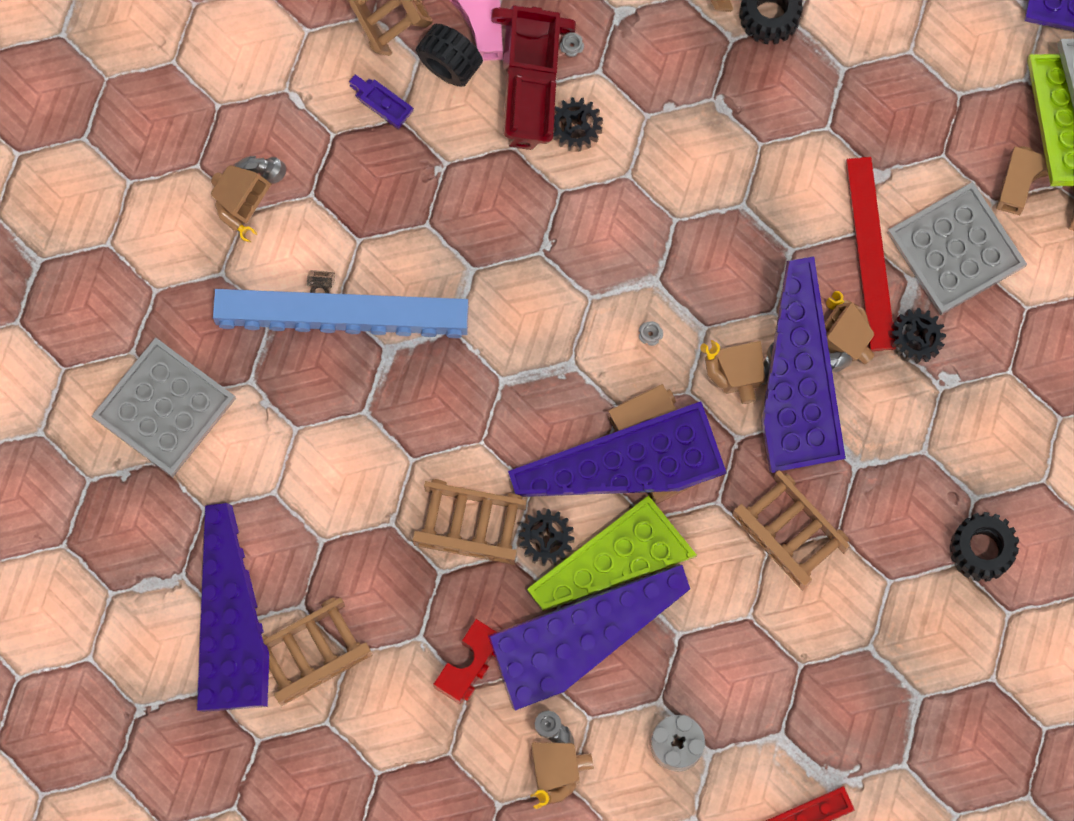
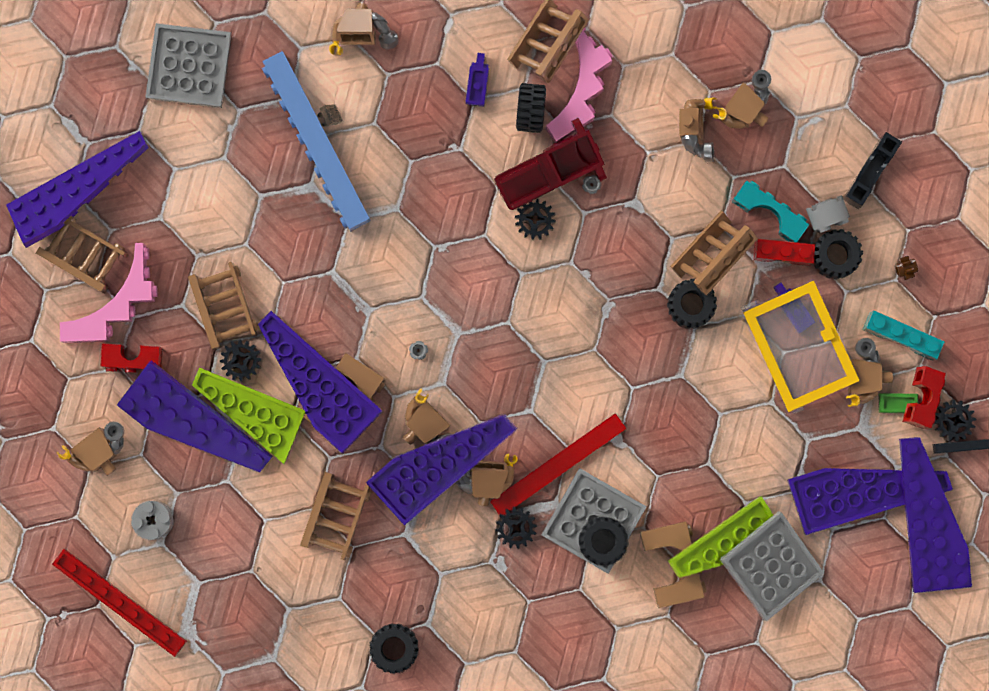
camera: 60 degrees right, 10 degrees up
none -> bright pink arch [60,243,158,343]
none -> black tyre [579,517,628,566]

